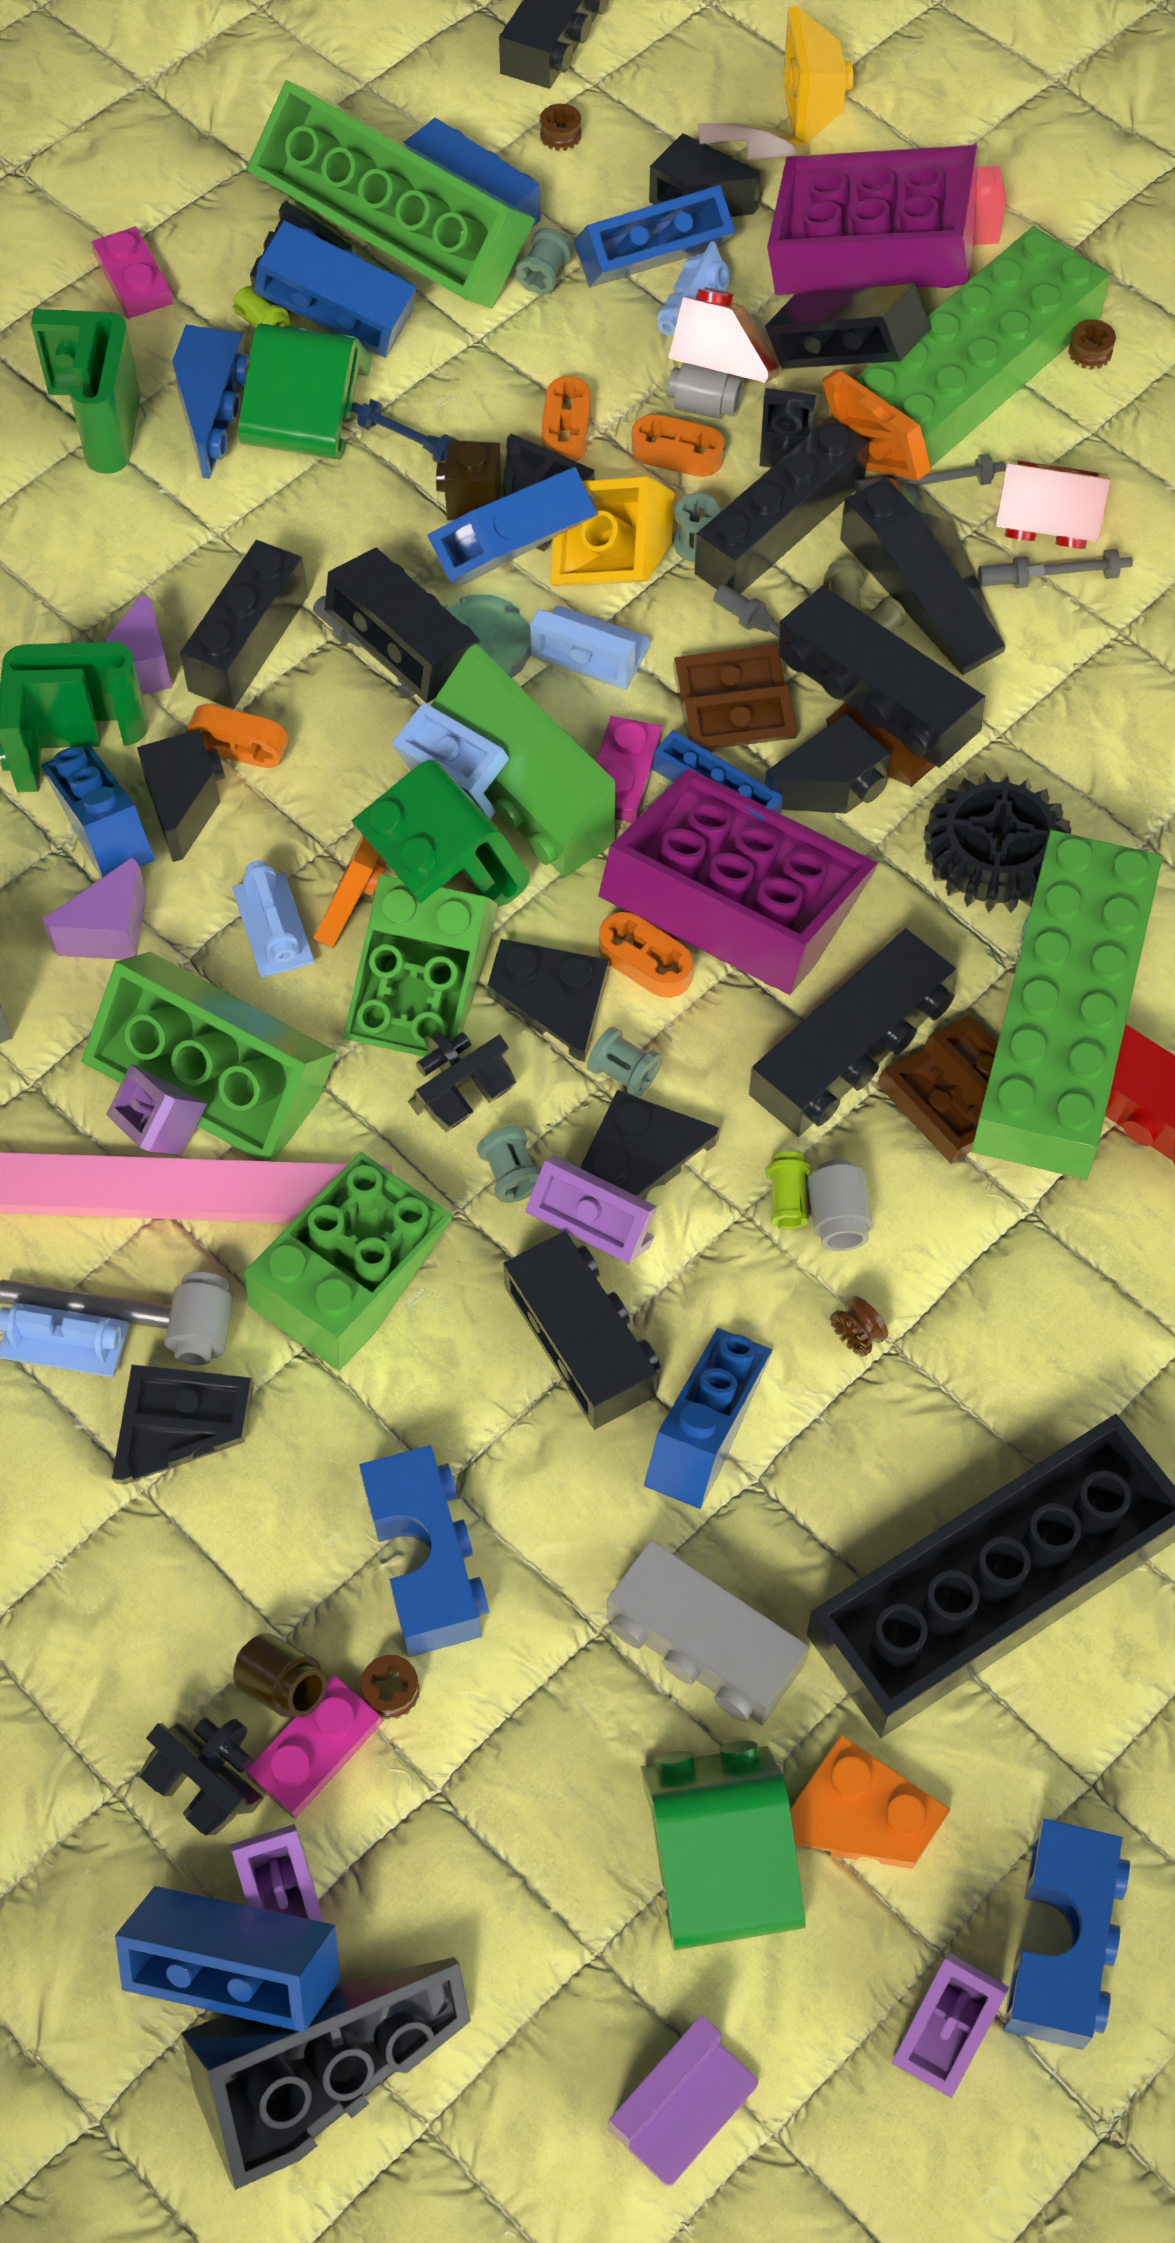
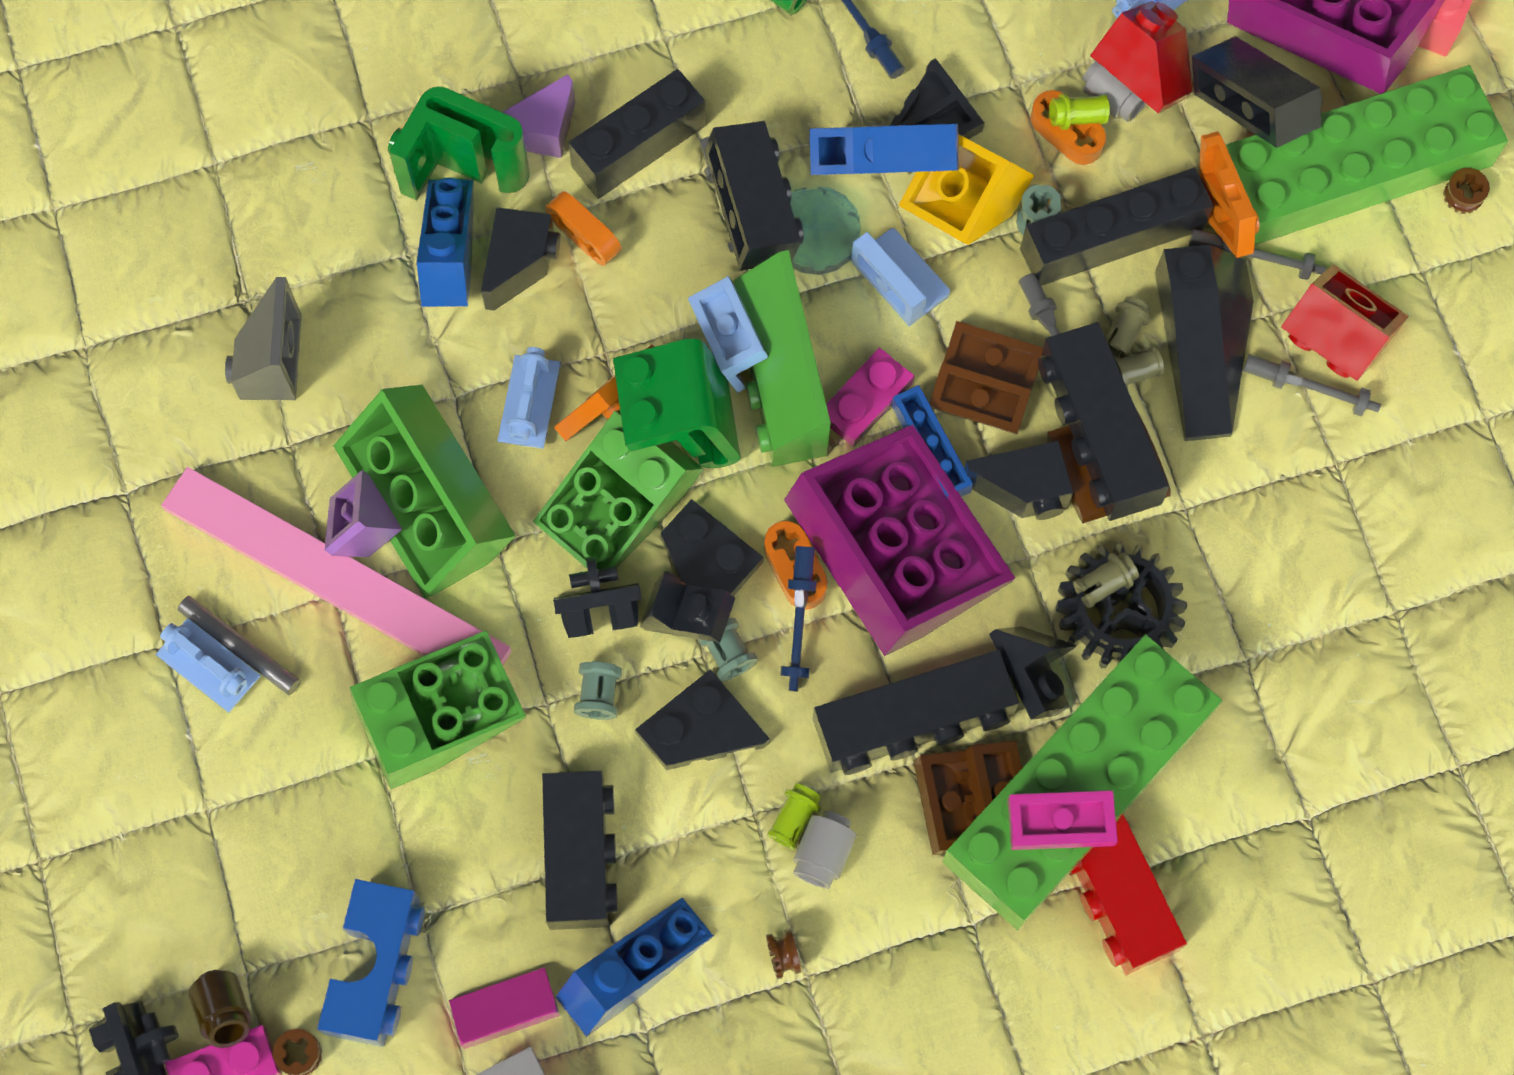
camera: 25 degrees right, 10 degrees up
medium lavender slope [42,858,147,959] -> none
black wing [112,1364,254,1485] -> none
light grey brick [164,1272,233,1365] -> none
dark brown brick [436,440,502,521] -> none
medium lavender panel [525,1155,657,1264] -> none
orange beam [542,376,591,462] -> none
black slope [759,386,821,468] -> none
none -> dark pink slope [449,967,560,1049]
none -> black slope [640,571,736,643]
none -> dark blue piece [780,546,817,692]
none -> black slope [989,626,1076,720]
none -> dark pink plate [1007,791,1117,850]
none -> lime pin [1049,93,1110,130]
none -> olive pin [1073,552,1139,608]

